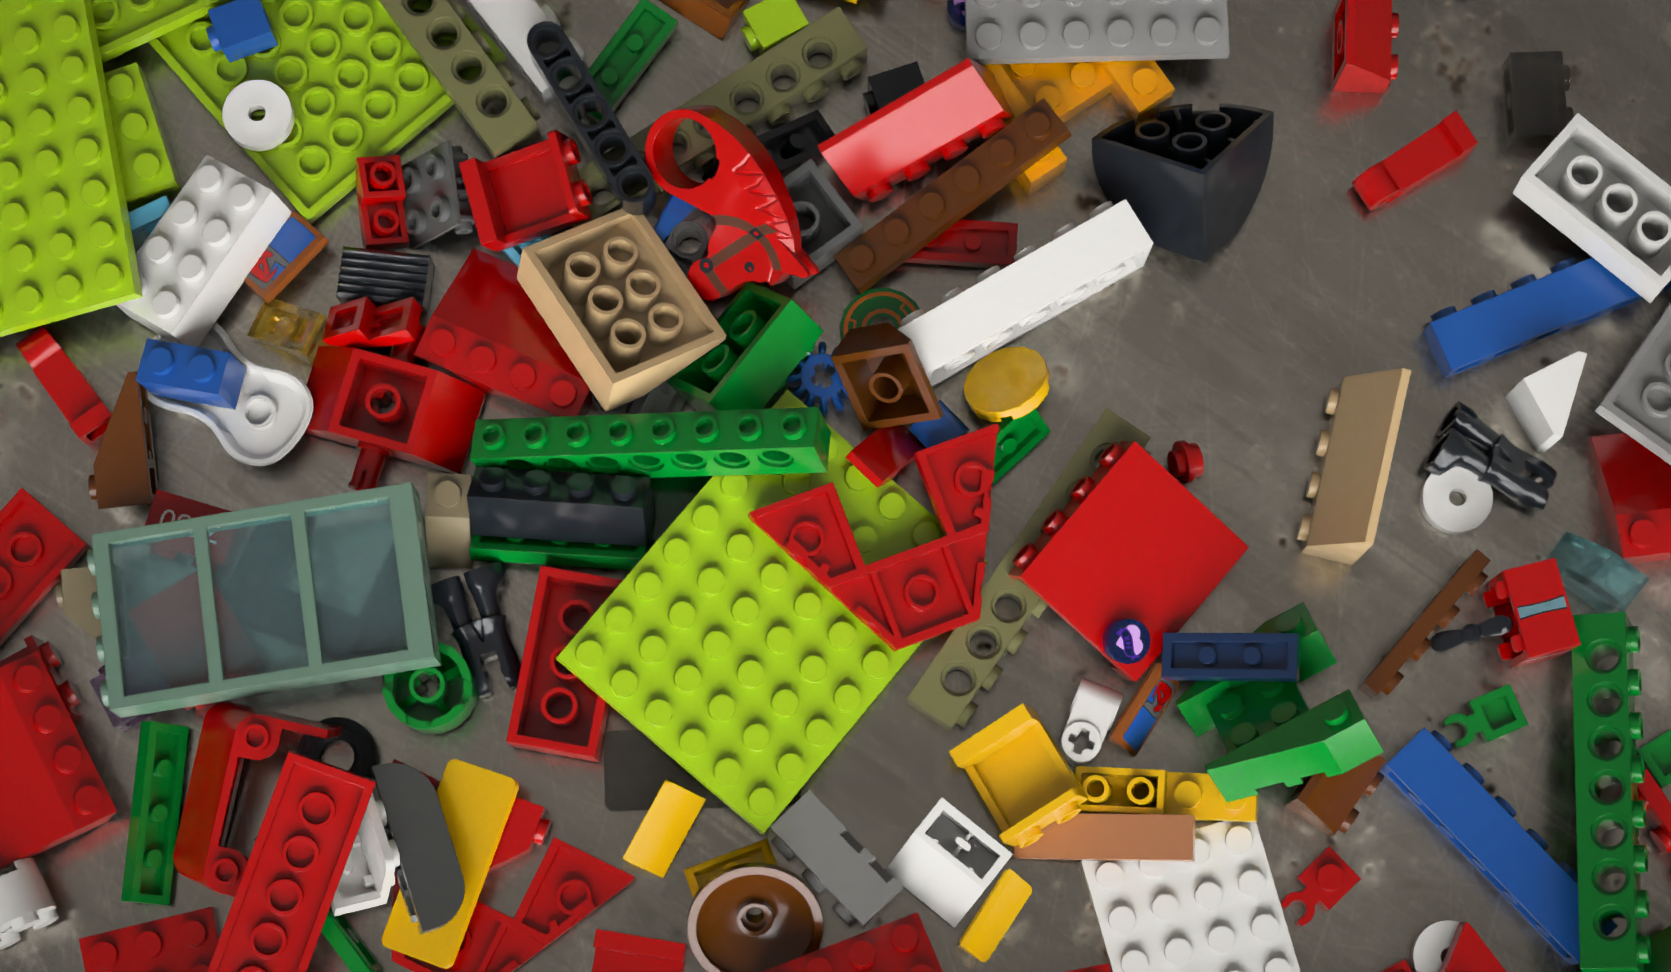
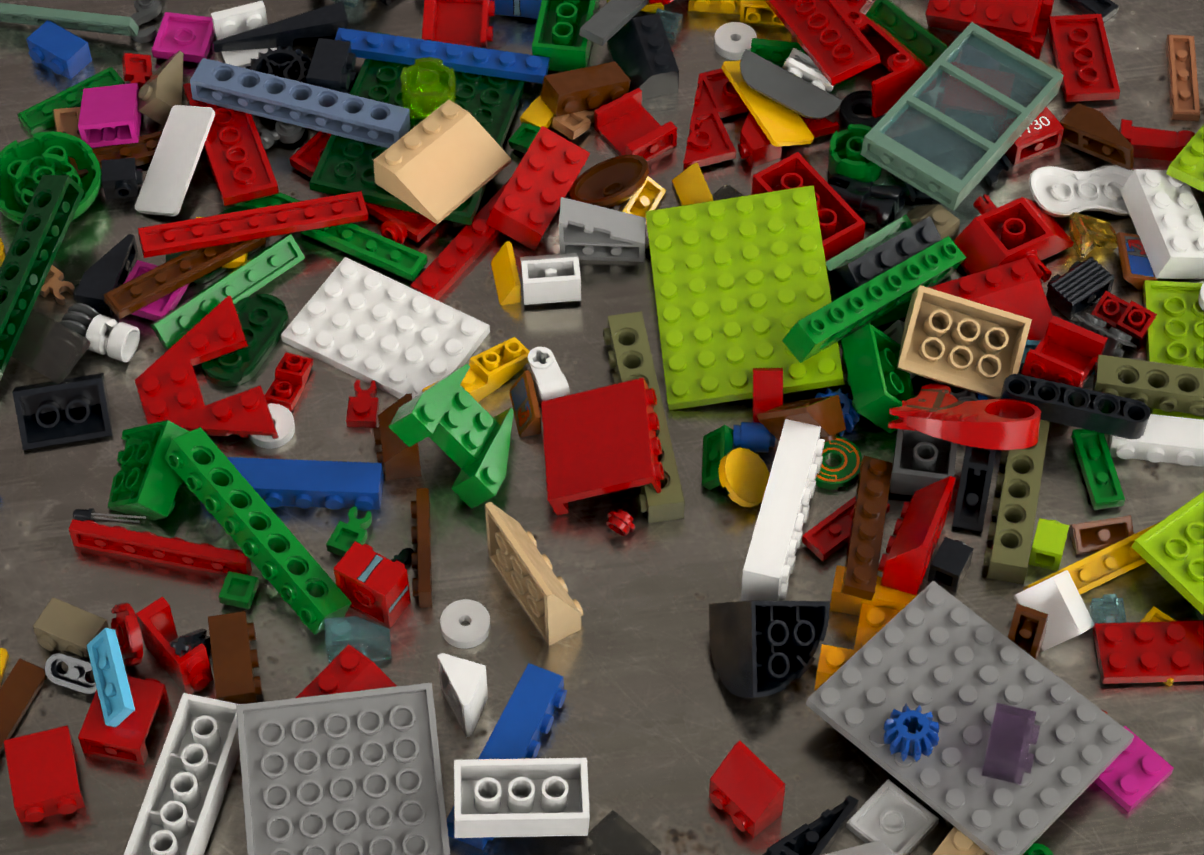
camera: 135 degrees right, 25 degrees down
blue brick [136,338,247,410] -> none
red slope [322,296,422,348] -> none
red wing [748,423,999,652] -> none
yellow panel [949,703,1089,848] -> none
nougat tile [1014,813,1196,862] -> none
clear blue tile [1103,618,1150,664] -> none
dark blue plate [1161,632,1301,682] -> none
red leg [1352,110,1478,211] -> none
black piece [1424,401,1557,511] -> none

